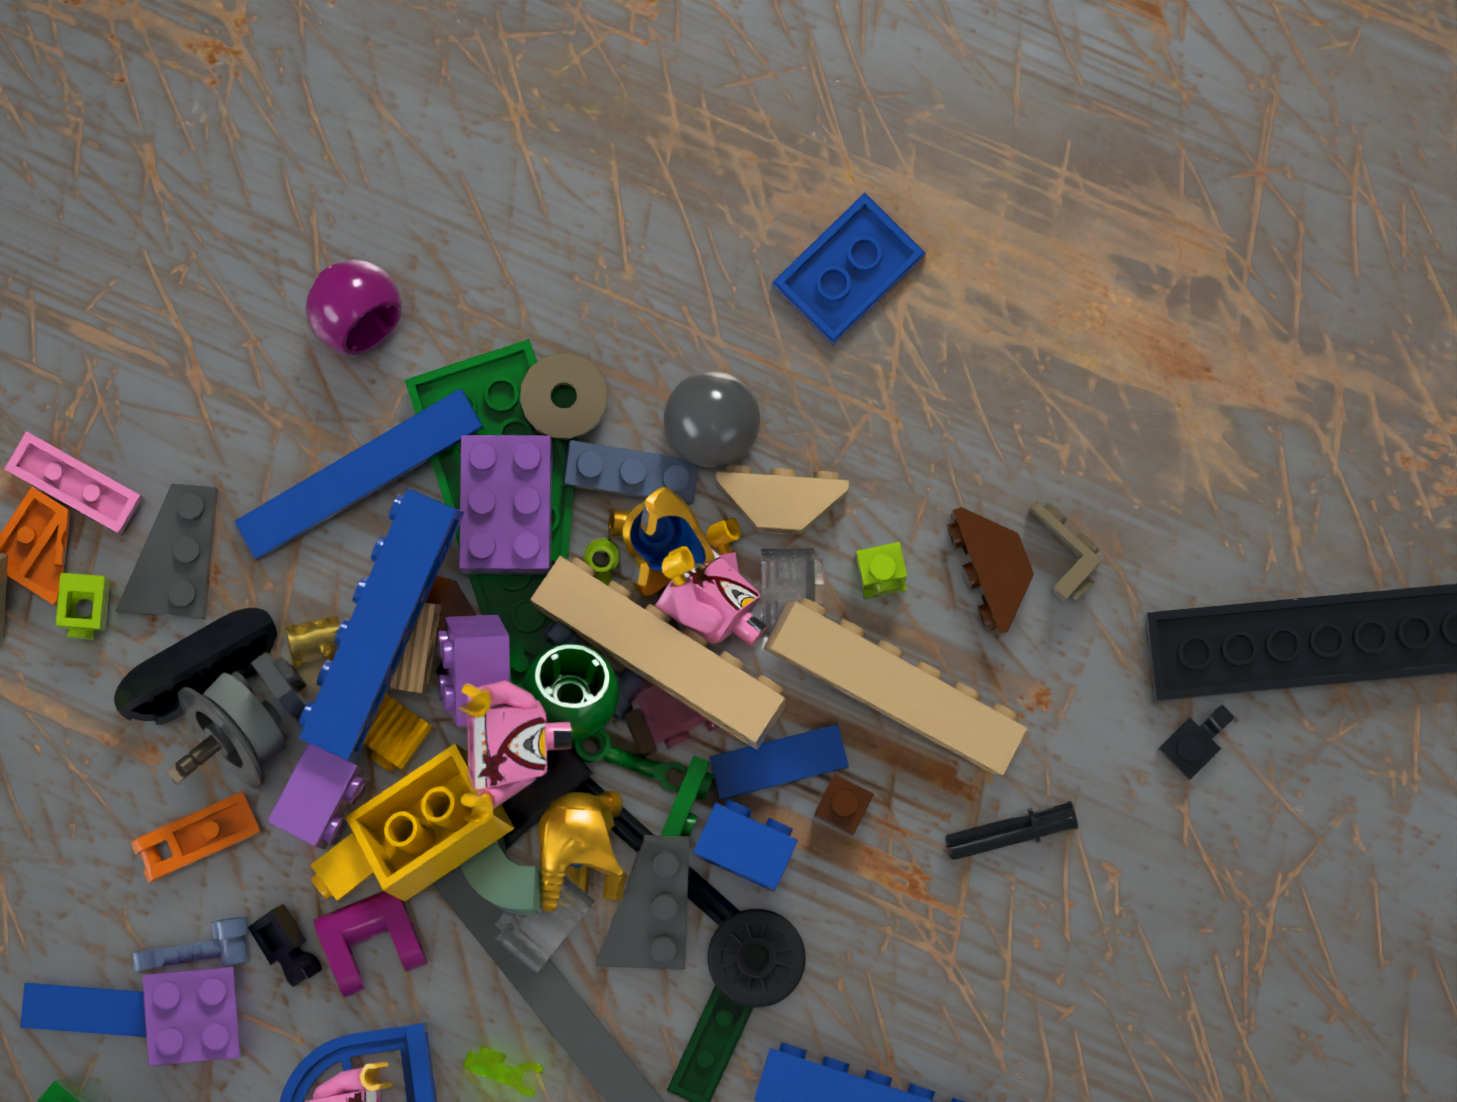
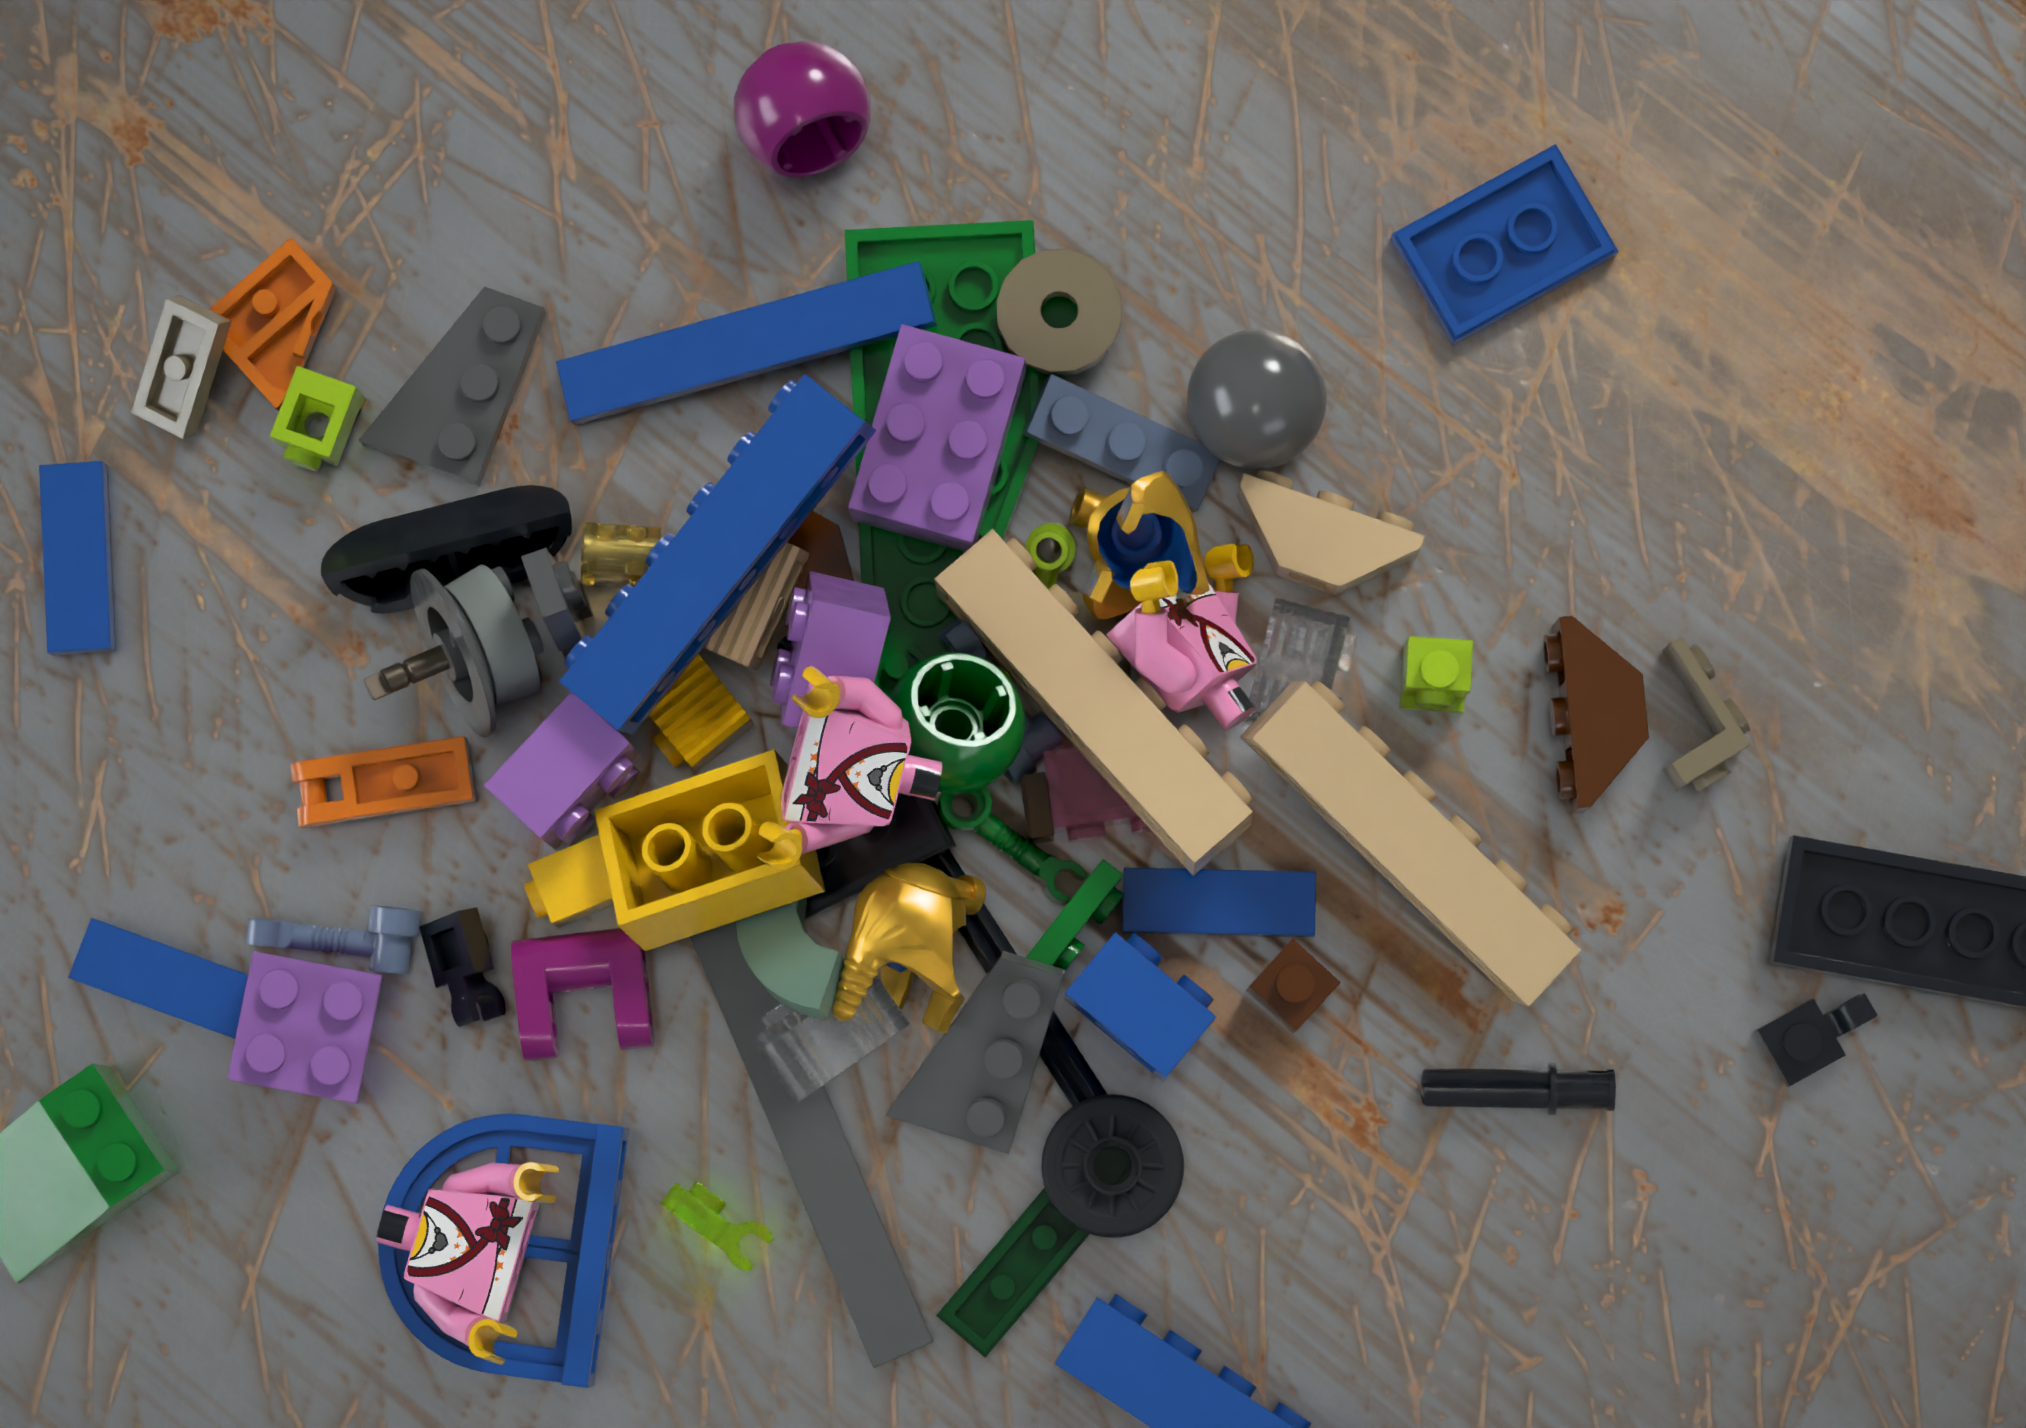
camera: 20 degrees right, 0 degrees up
bright pink plate [4,431,143,535] -> none

